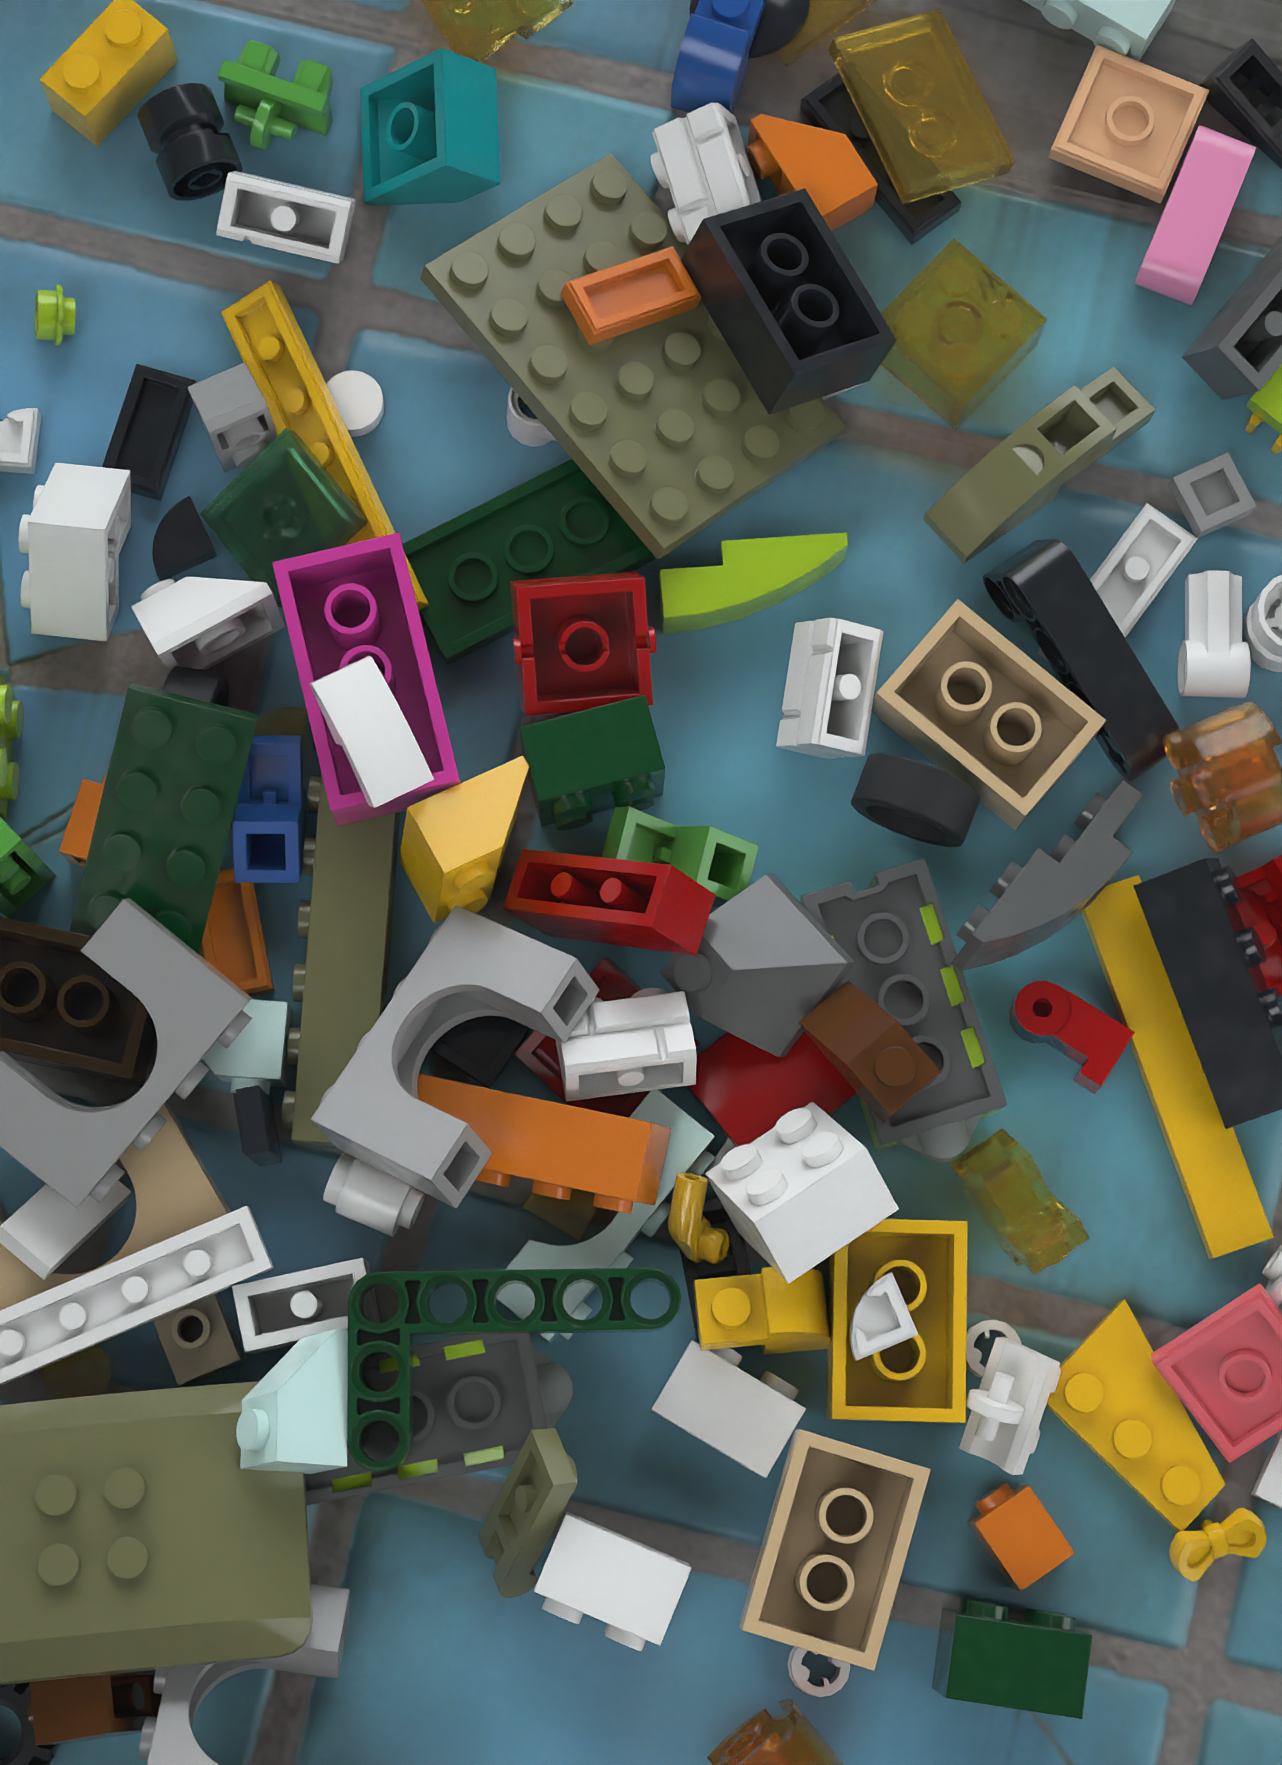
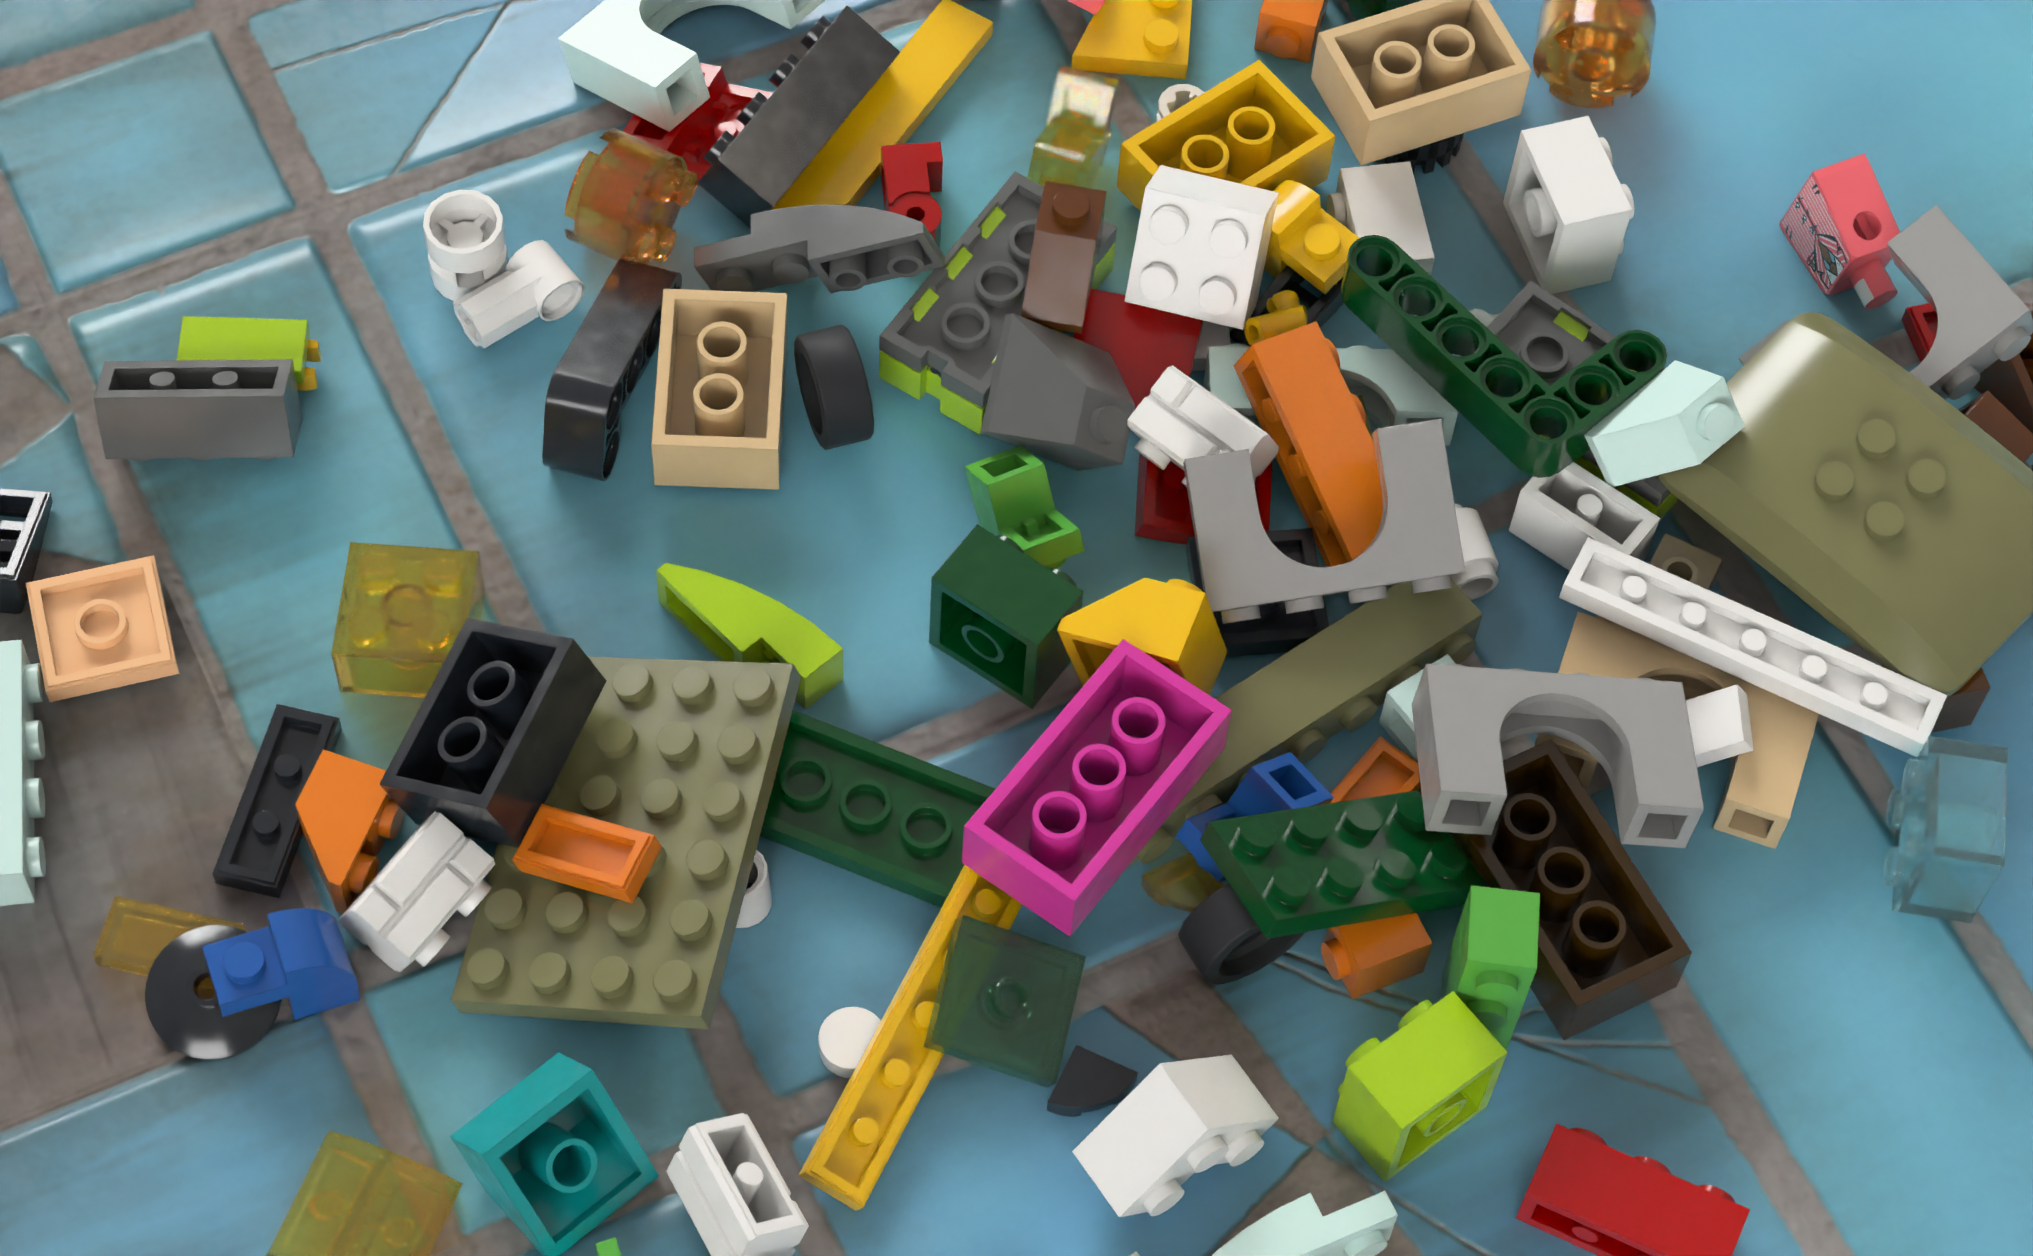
camera: 130 degrees left, 20 degrees down
black tile [102,364,196,501] -> none
white slope [131,576,285,674] -> none
light grey slope [187,362,281,472] -> none
black tile [233,1085,283,1167] -> none
white slope [309,656,434,808] -> none
olive plate [479,1428,578,1598] -> none
red brick [503,849,716,956] -> none
red brick [510,571,656,716] -> none
white brick [776,617,884,759] -> none
clear yellow tile [828,9,1015,204] -> none
white tile [850,1272,918,1361] -> none
olive slope [923,366,1156,563] -> none
white hips [959,1337,1061,1475] -> none
white tile [1037,503,1198,662] -> none
bright pink beam [1134,125,1256,306] -> none
light grey plate [1169,452,1257,538] -> none

